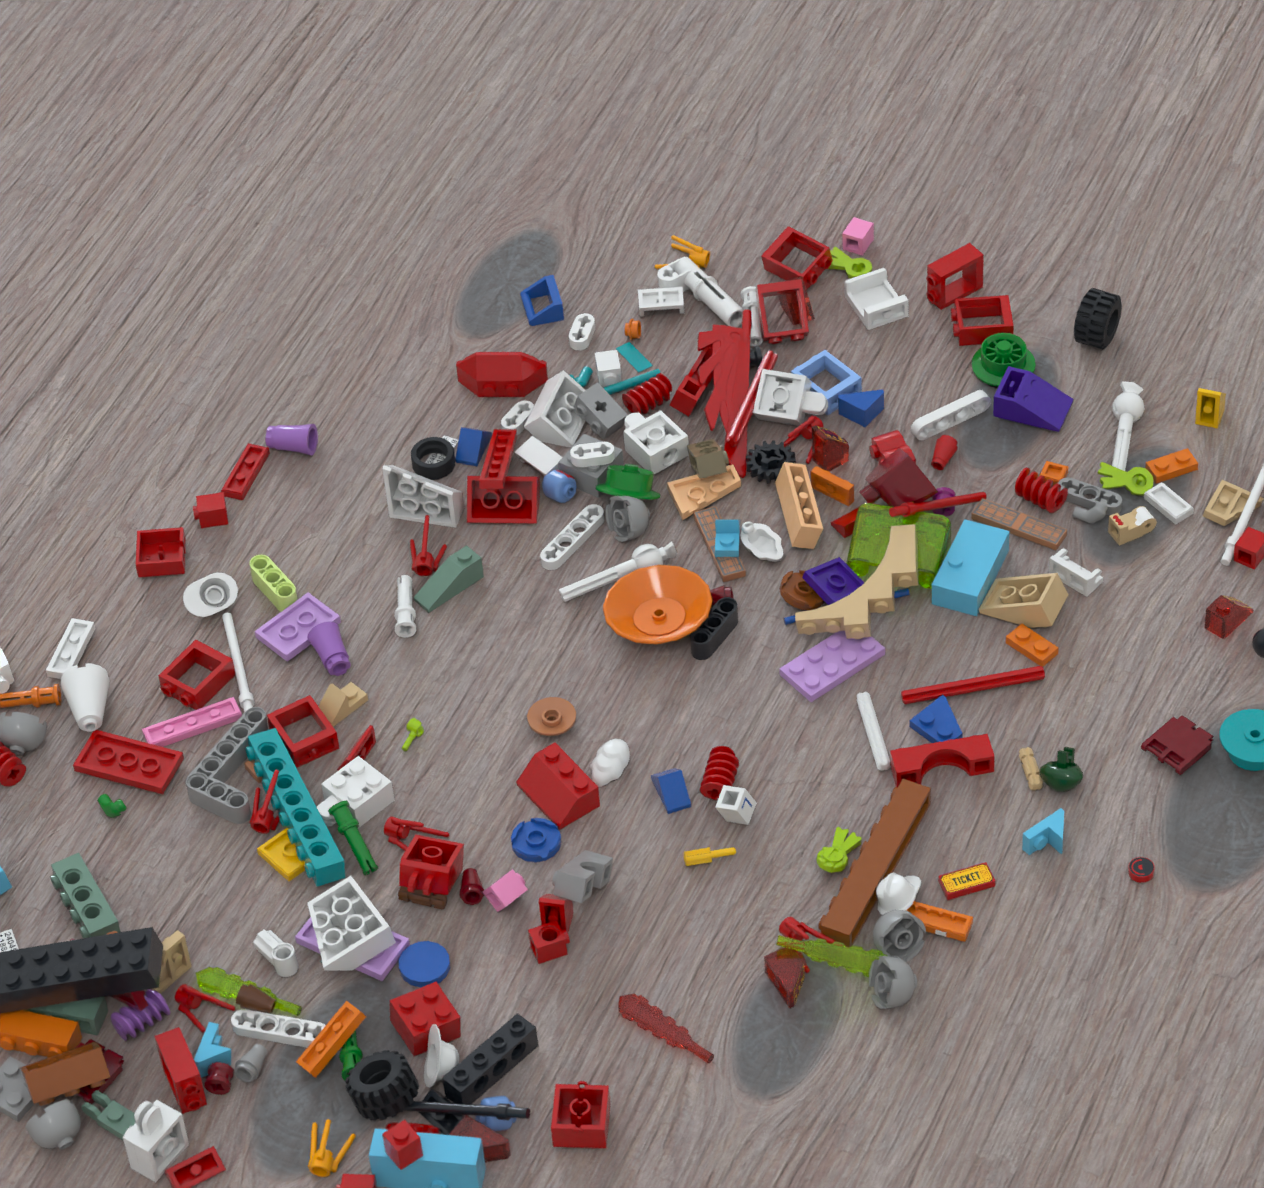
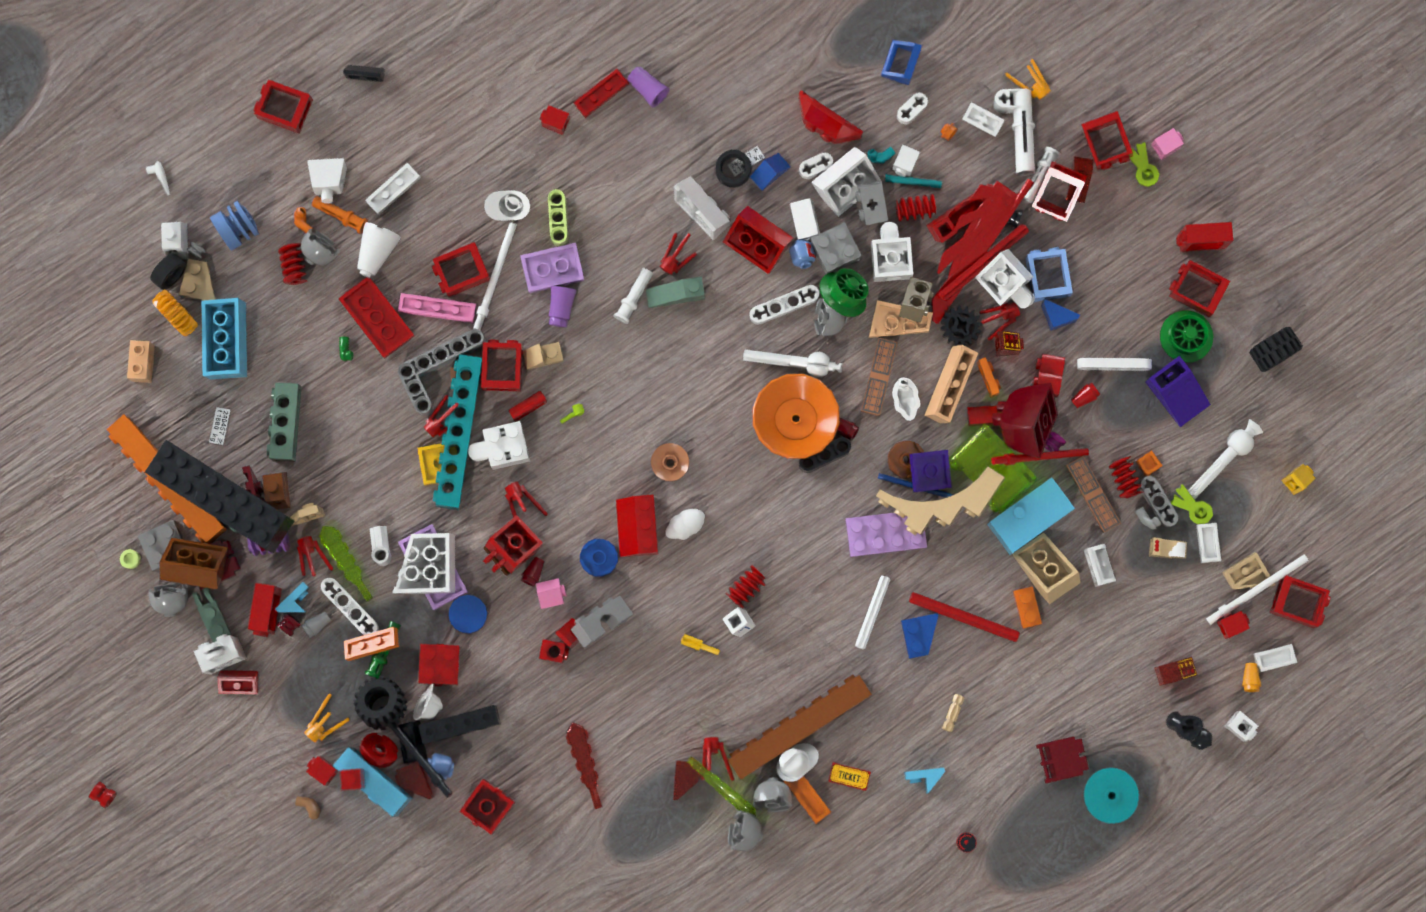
camera: 30 degrees right, 35 degrees up
red piece [135,527,186,577] -> none
reddish brown cone [236,984,276,1014] -> none
green pin [328,800,378,875] -> none
red plate [479,429,517,491] -> none
white beam [570,442,615,467] -> none
teal sticker [616,342,653,372] -> none
blue slope [651,768,691,814] -> none
medium azure slope [715,519,741,557] -> none
lime piece [816,827,862,873] -> none
white panel [845,268,908,330] -> none
red arch [890,734,995,788] -> none
dark green piece [1039,747,1084,792] -> none
orange plate [1145,448,1198,484] -> none

